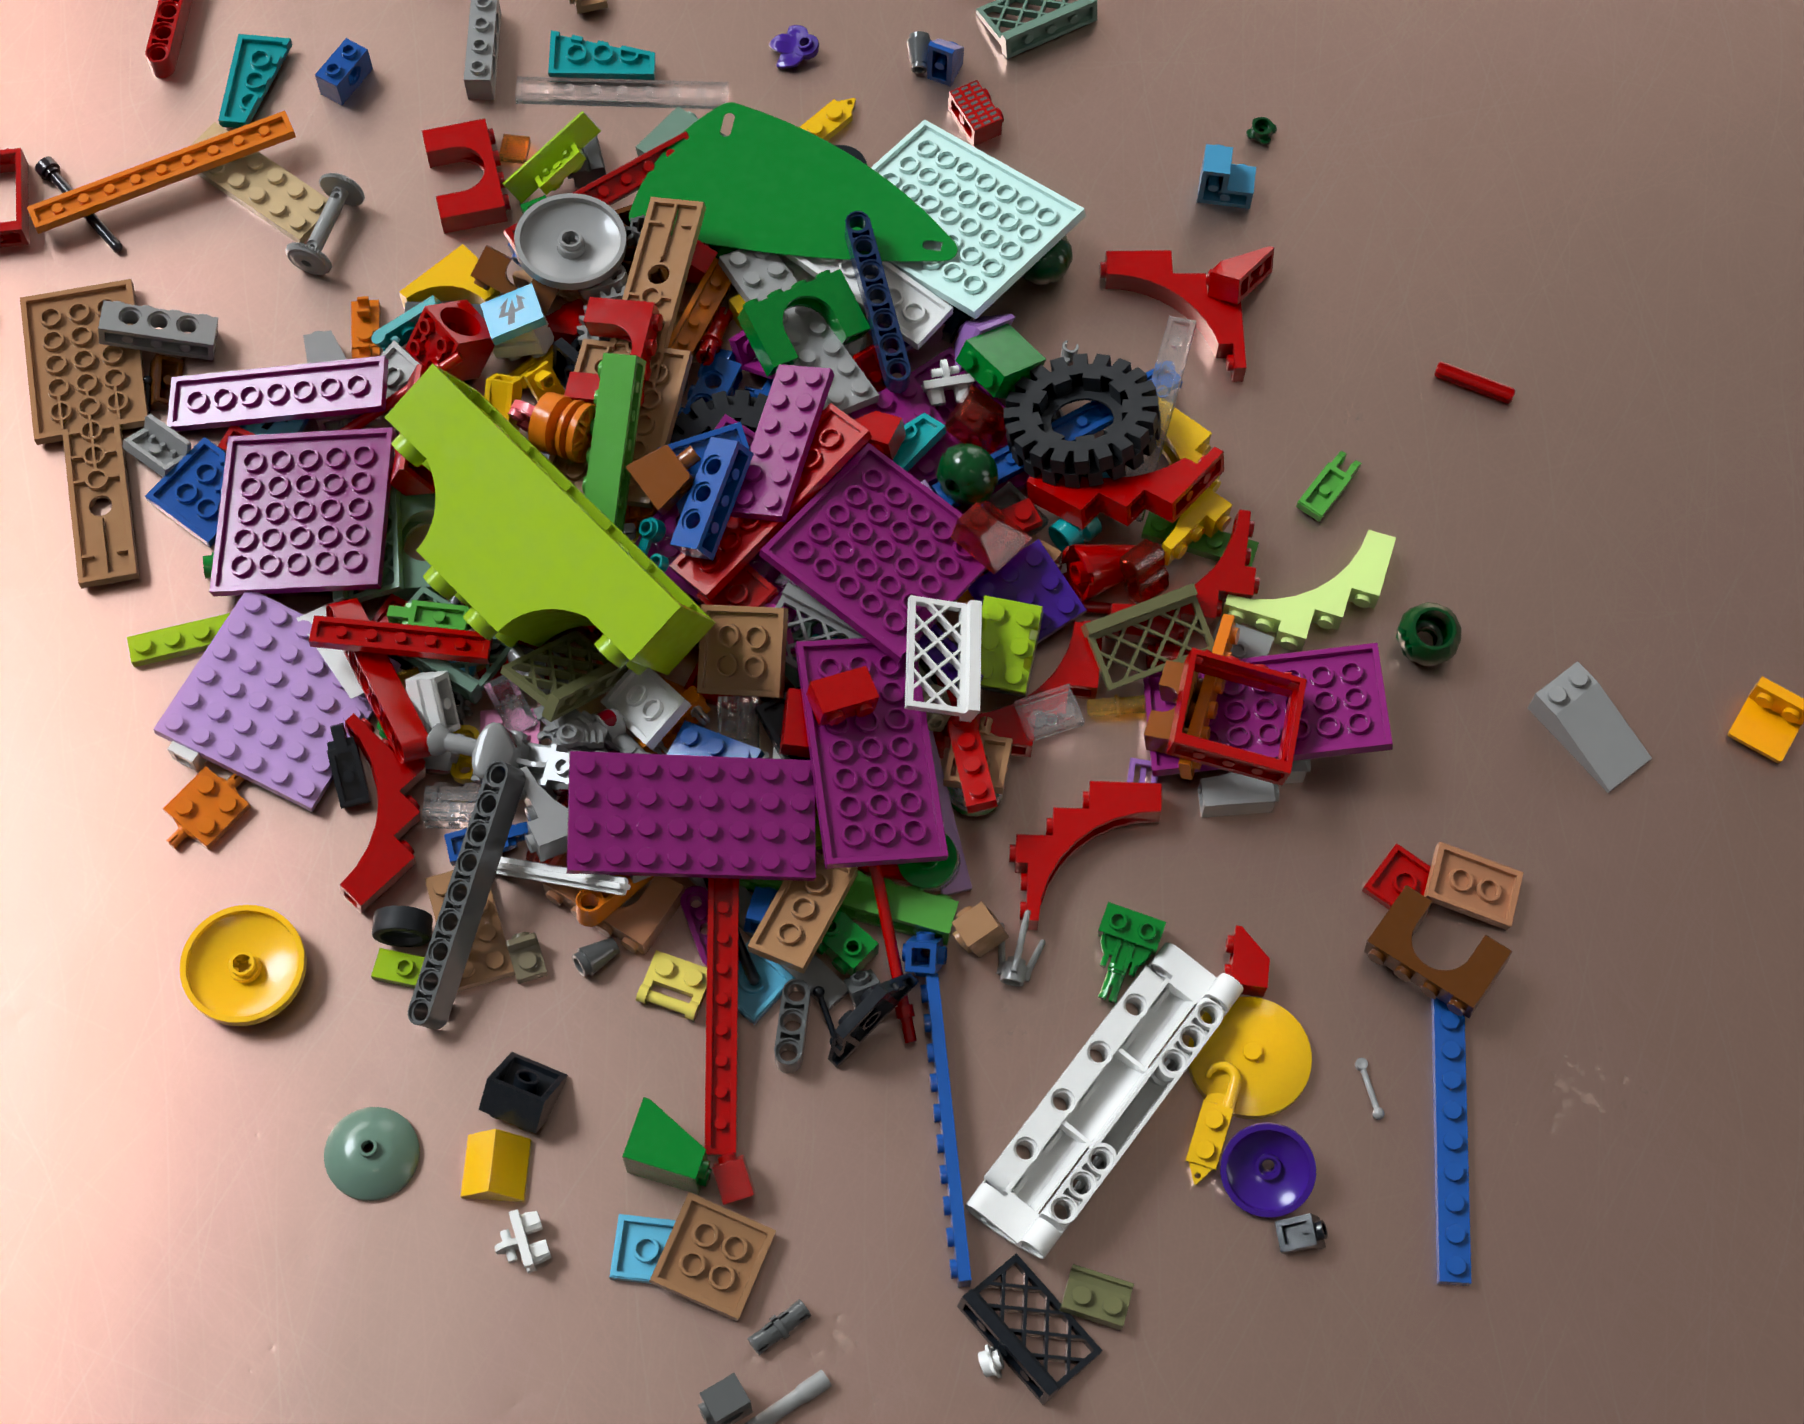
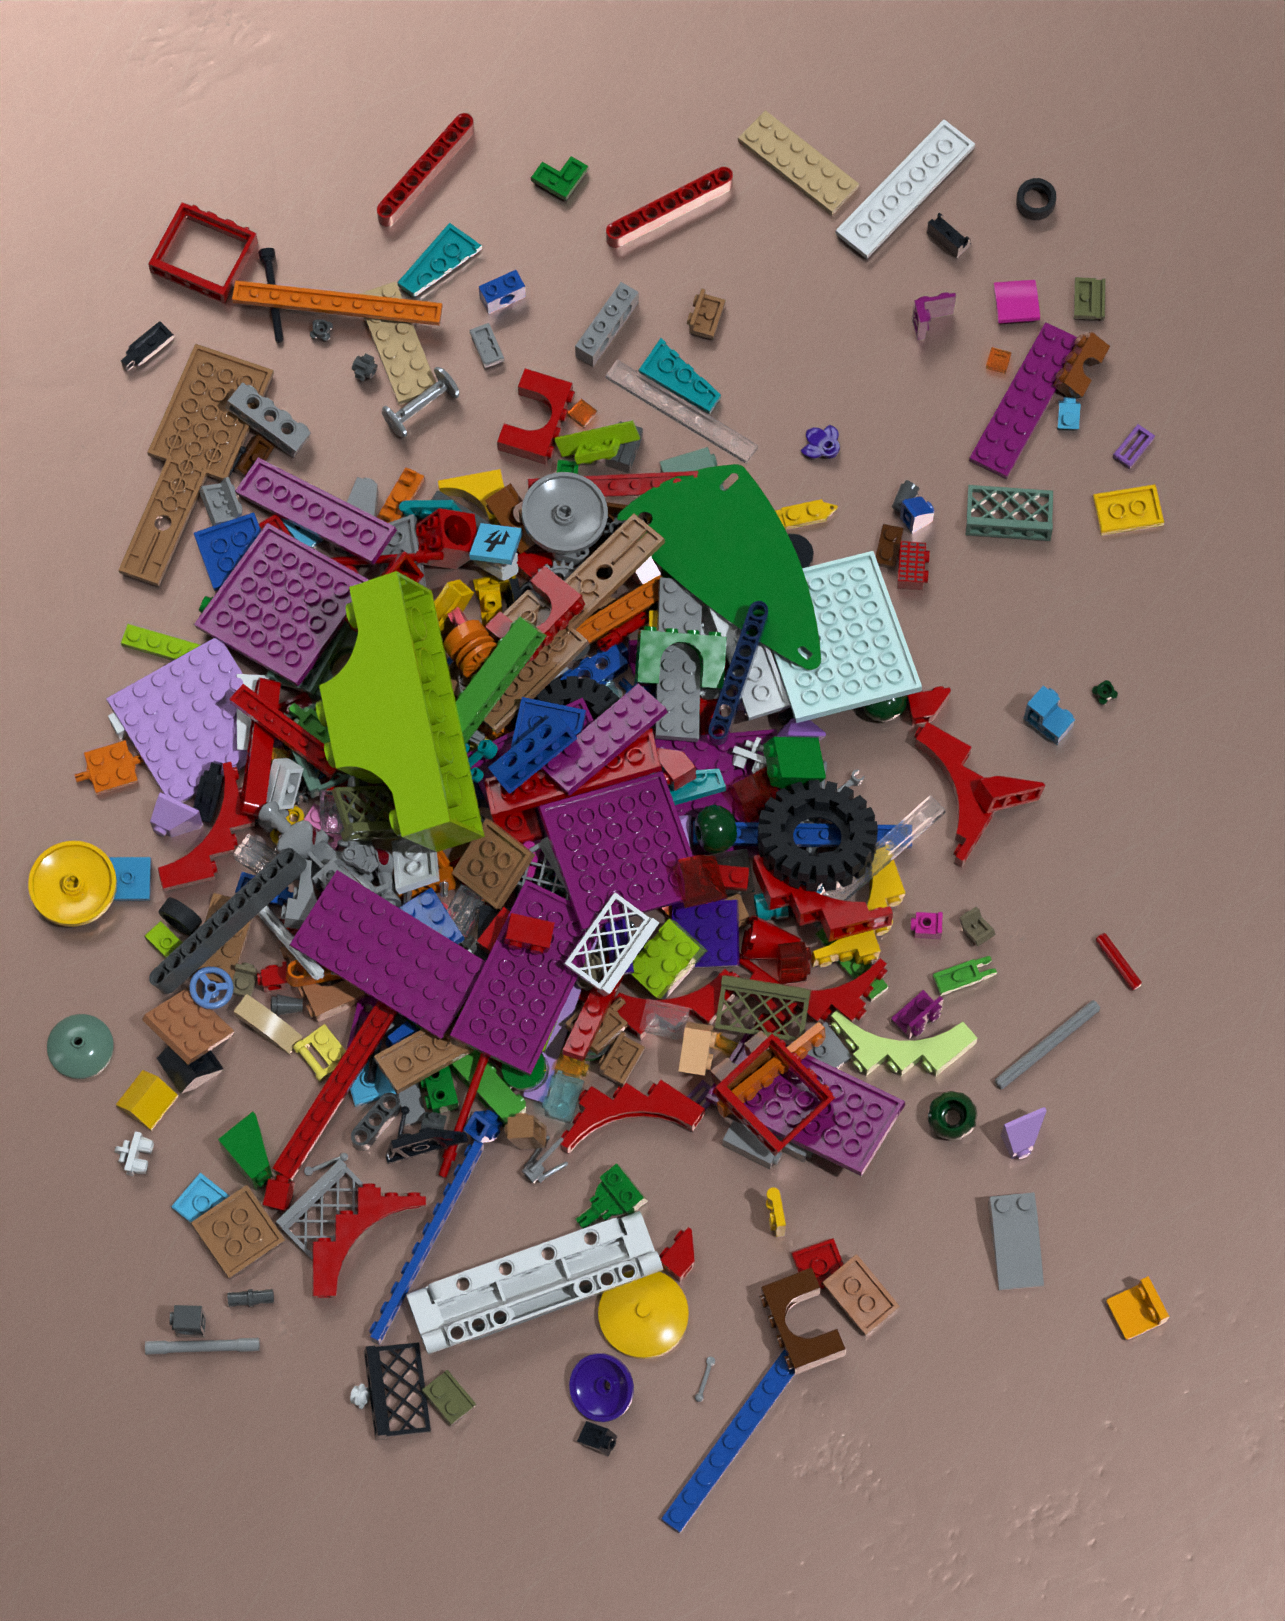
camera: 35 degrees right, 5 degrees up
dark orange torso [626,445,701,516] -> none
yellow plate [1186,1061,1242,1185] -> none
none -> dark azure plate [109,857,151,901]
none -> nougat plate [142,987,234,1065]
none -> lavender slope [150,792,203,838]
none -> medium blue piece [189,966,234,1009]
none -> tan slope [234,994,302,1055]
none -> red brick [257,961,291,993]
none -> light grey fence [275,1159,363,1260]
none -> light grey hinge [304,1153,348,1176]
none -> dark grey plate [310,319,333,341]
none -> red arch [312,1183,426,1298]
none -> dark grey gear [352,353,378,381]
none -> light grey plate [470,323,504,368]
none -> clear light blue bracket [542,1070,584,1124]
none -> clear yellow brick [555,1049,590,1083]
none -> medium nougat bracket [598,1032,645,1086]
none -> light nougat brick [678,1022,717,1076]
none -> yellow plate [766,1187,786,1237]
none -> reddish brown plate [876,524,904,570]
none -> magenta bracket [891,990,944,1039]
none -> red slope [907,686,951,726]
none -> dark pink brick [910,912,943,940]
none -> dark tan bracket [959,907,996,946]
none -> light grey axle [995,1000,1100,1089]
none -> lavender slope [1001,1107,1047,1159]

